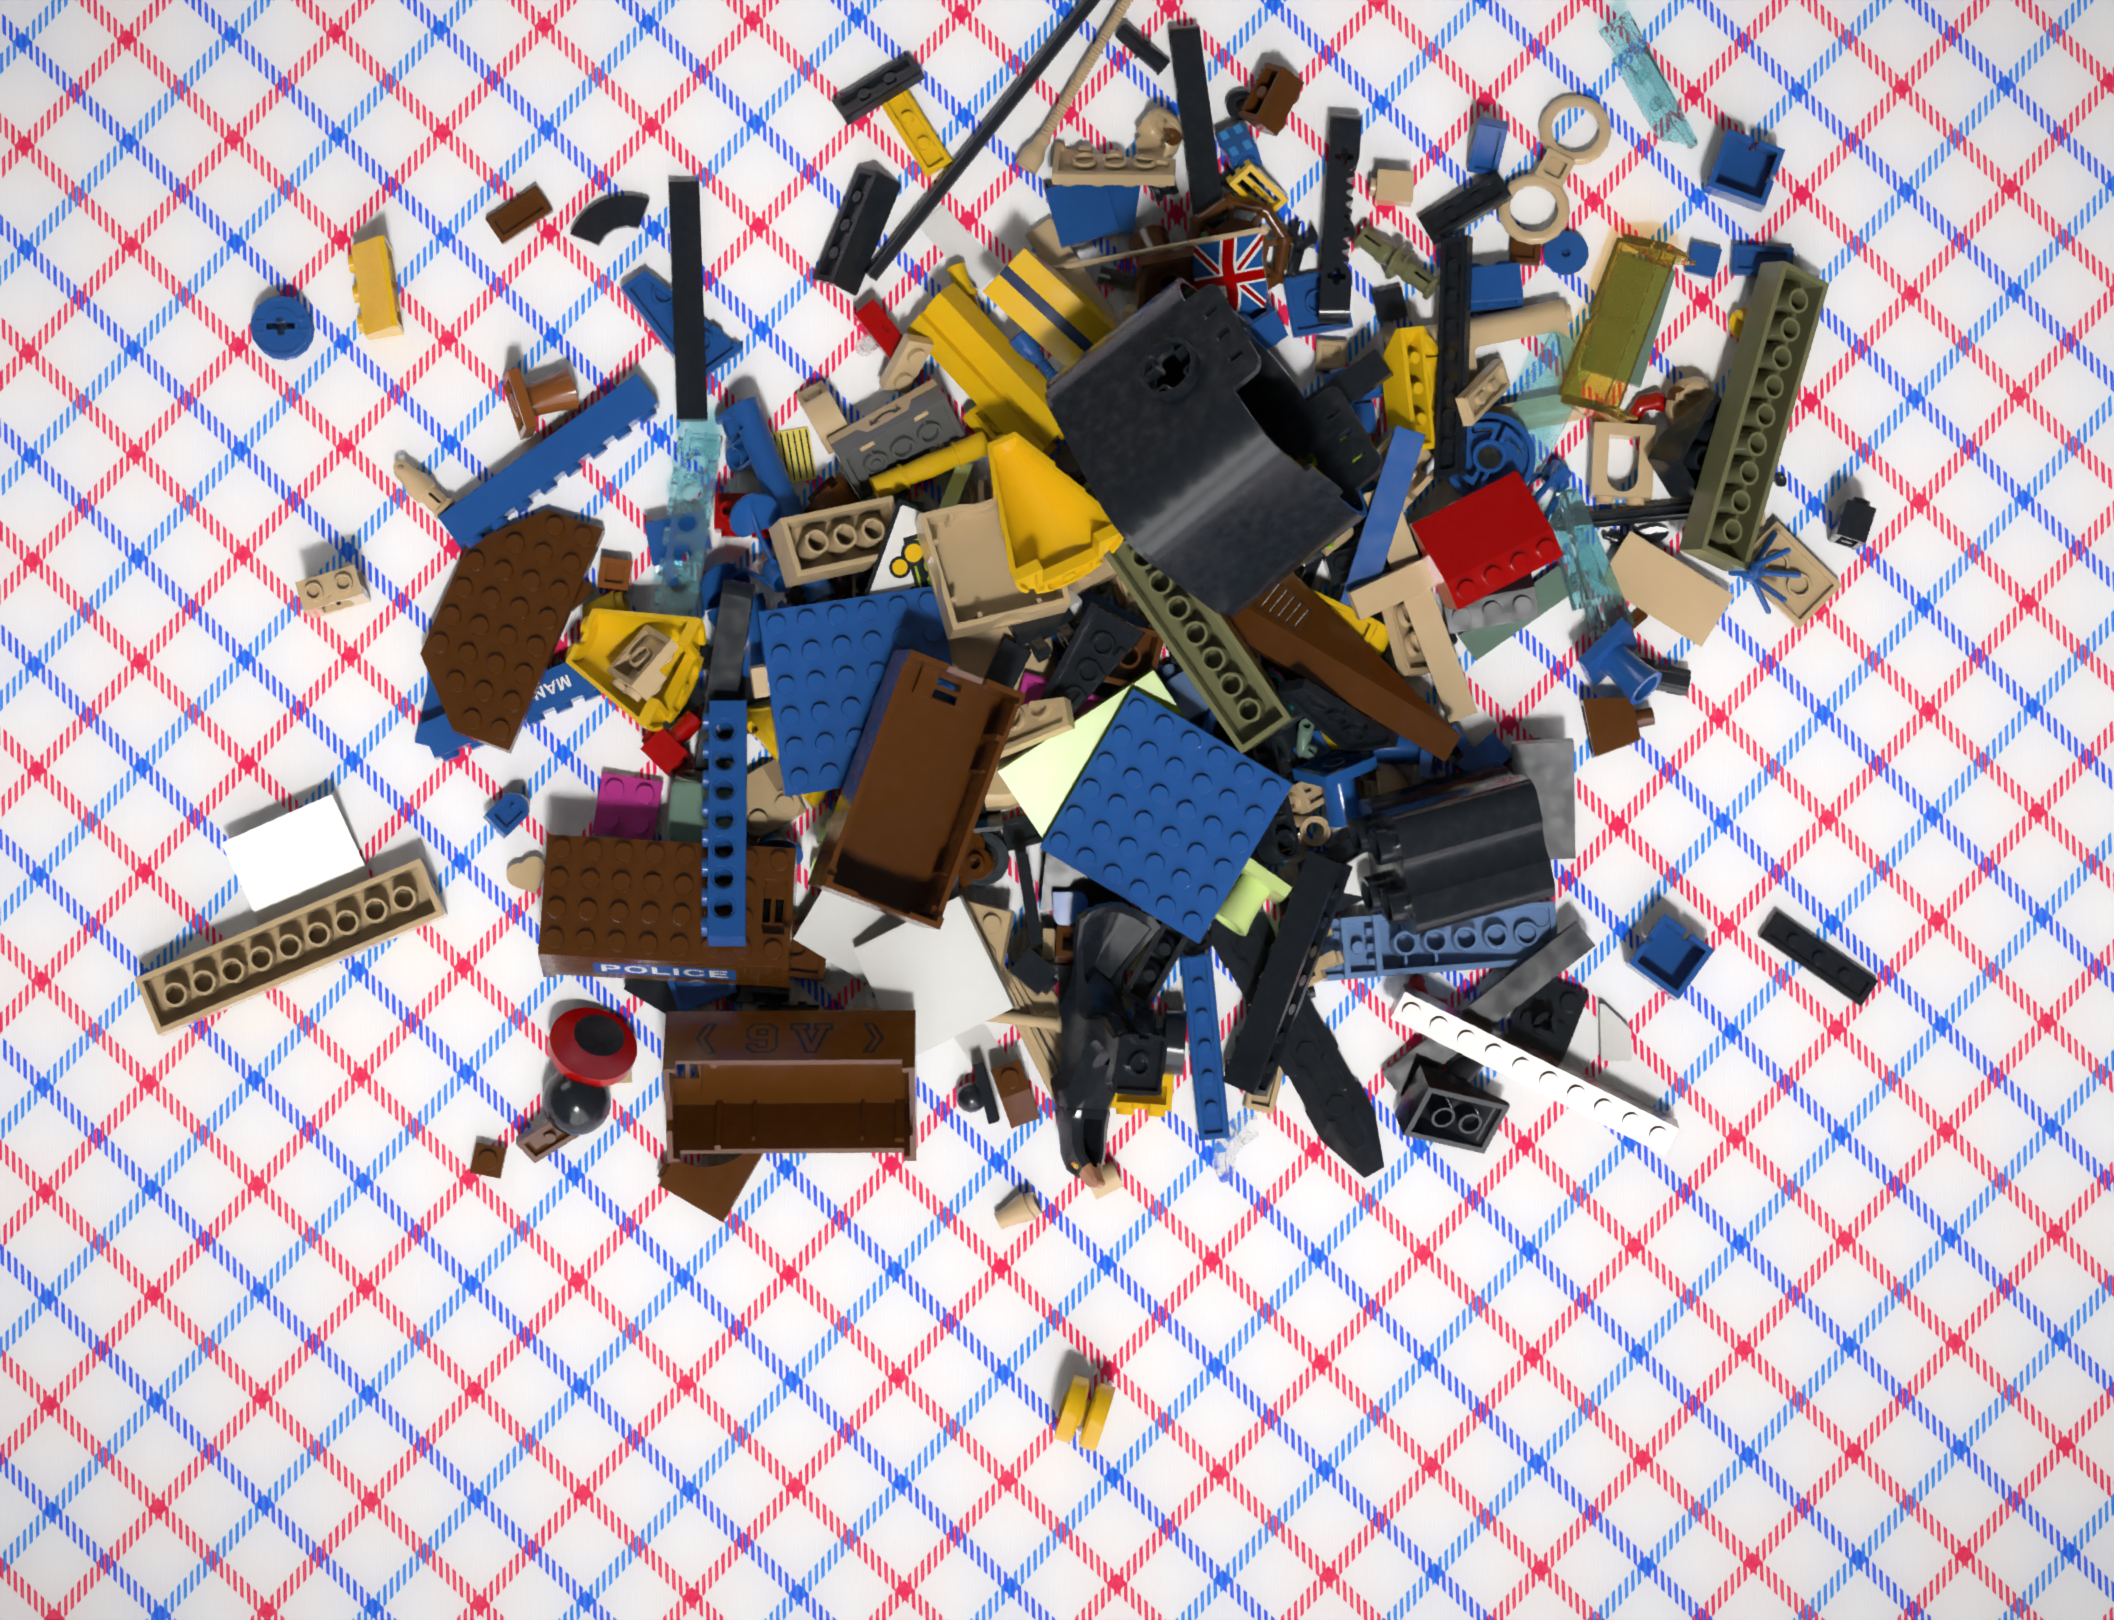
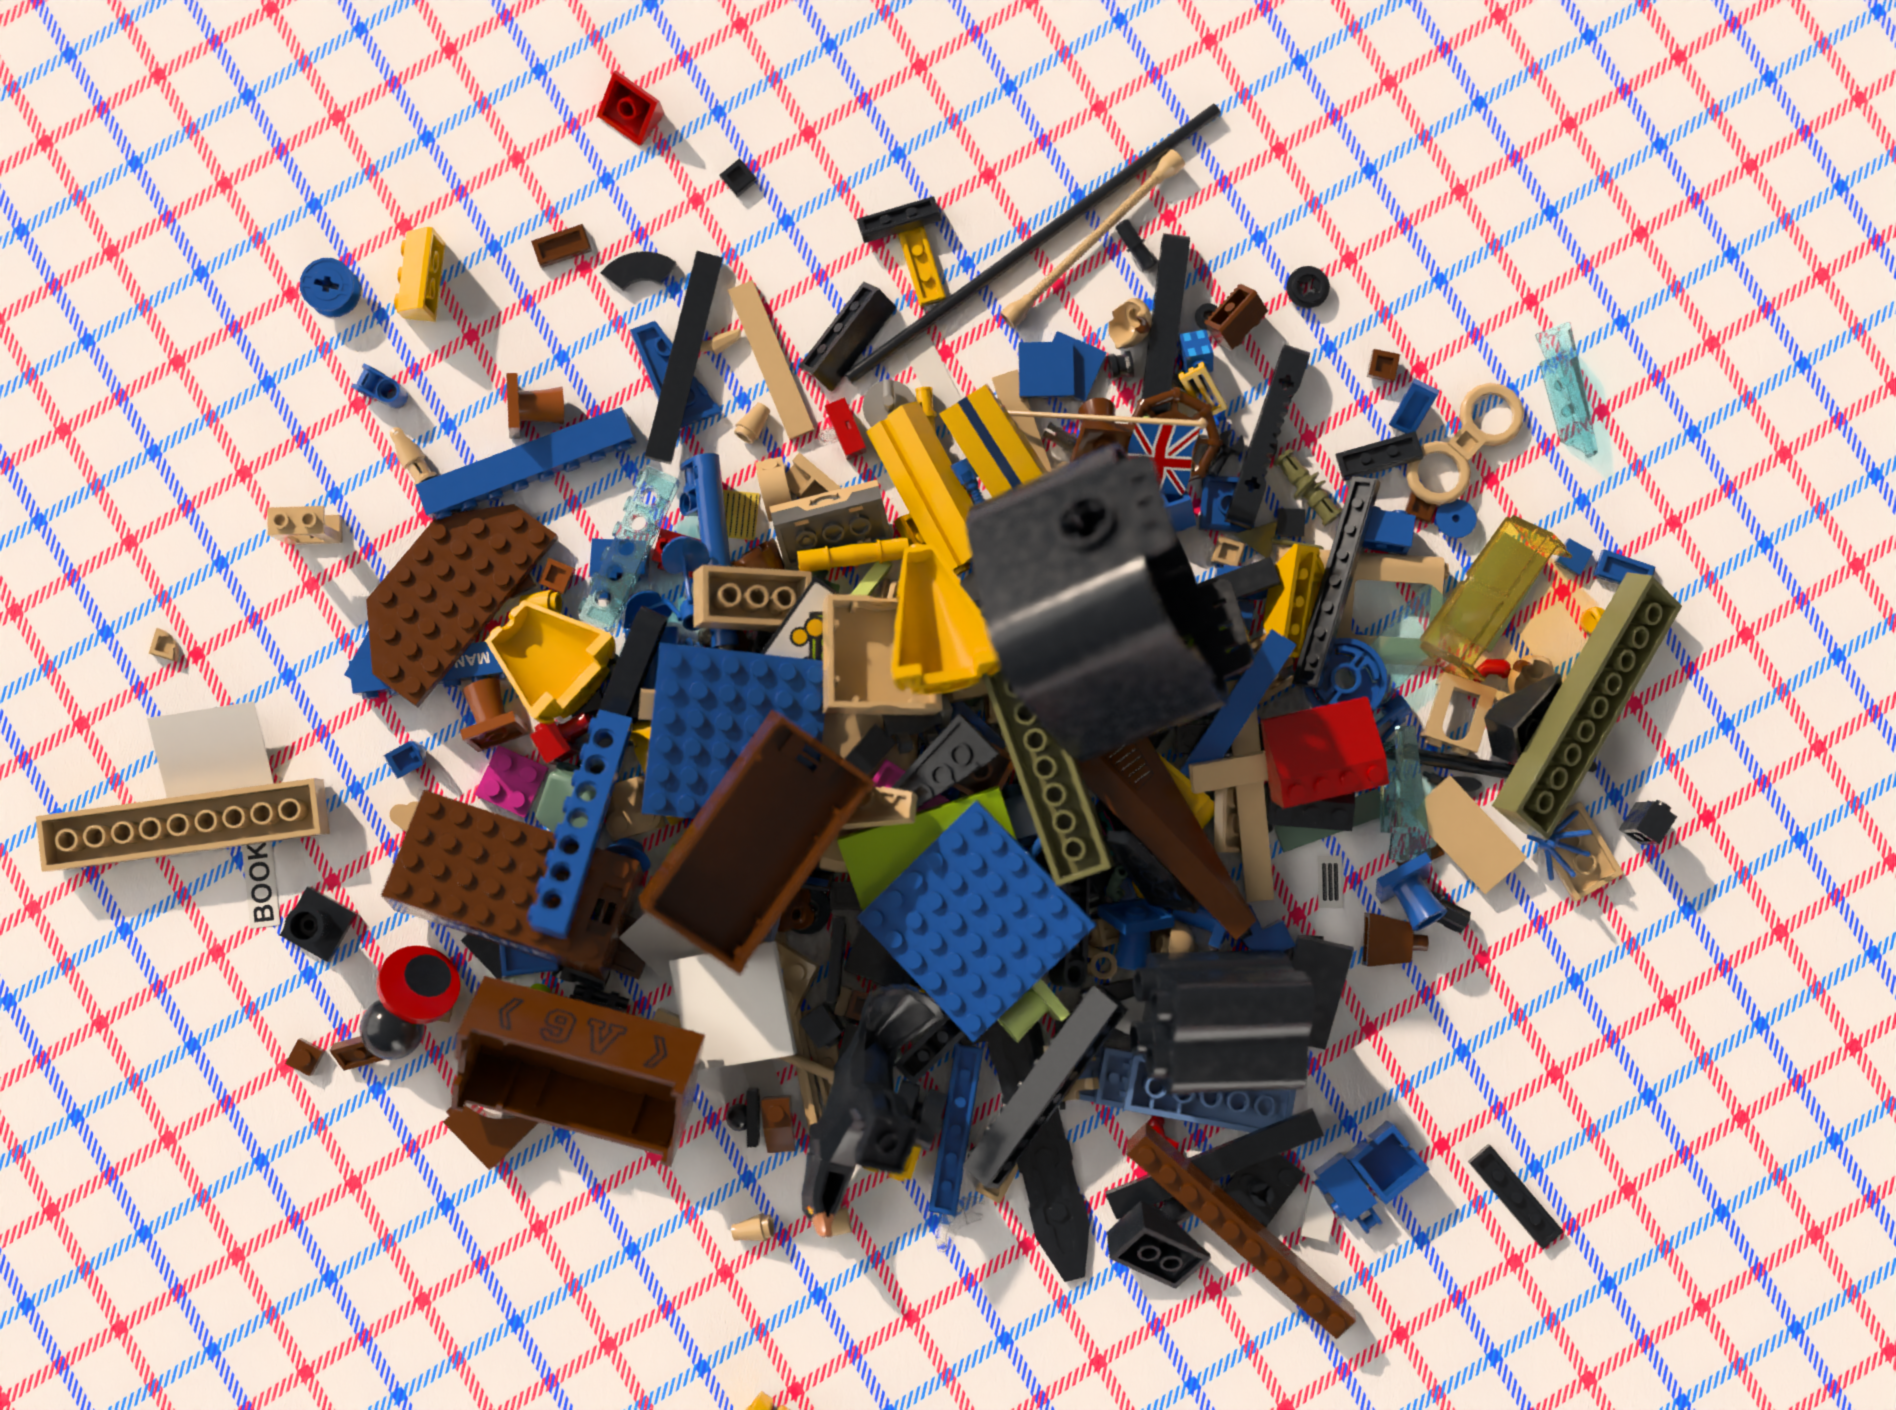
camera: 20 degrees right, 0 degrees up
tan plate [606,624,679,702] -> none
tan plate [879,334,934,393] -> none
tan wing [1052,142,1176,187] -> none
tile [1052,889,1089,926] -> none
tan brick [1369,169,1415,207] -> none
tan tile [1455,359,1511,426] -> none
blue piece [1703,129,1786,213] -> none
none -> tan tile [148,627,179,662]
none -> white sticker [242,842,280,929]
none -> black plant [279,886,358,962]
none -> blue piece [351,363,408,409]
none -> dark orange plant [460,678,530,752]
none -> red slope [596,70,665,146]
none -> tan bar [700,328,741,355]
none -> black tile [719,158,758,198]
none -> tan tile [728,280,815,441]
none -> tan cone [734,402,771,444]
none -> tan panel [786,453,841,499]
none -> light grey shield [862,380,915,427]
none -> olive piece [1234,521,1324,558]
none -> black gear [1285,266,1330,310]
none -> blue brick [1313,1152,1383,1234]
none -> white sticker [1317,856,1343,908]
none -> reddish brown plate [1366,349,1401,383]

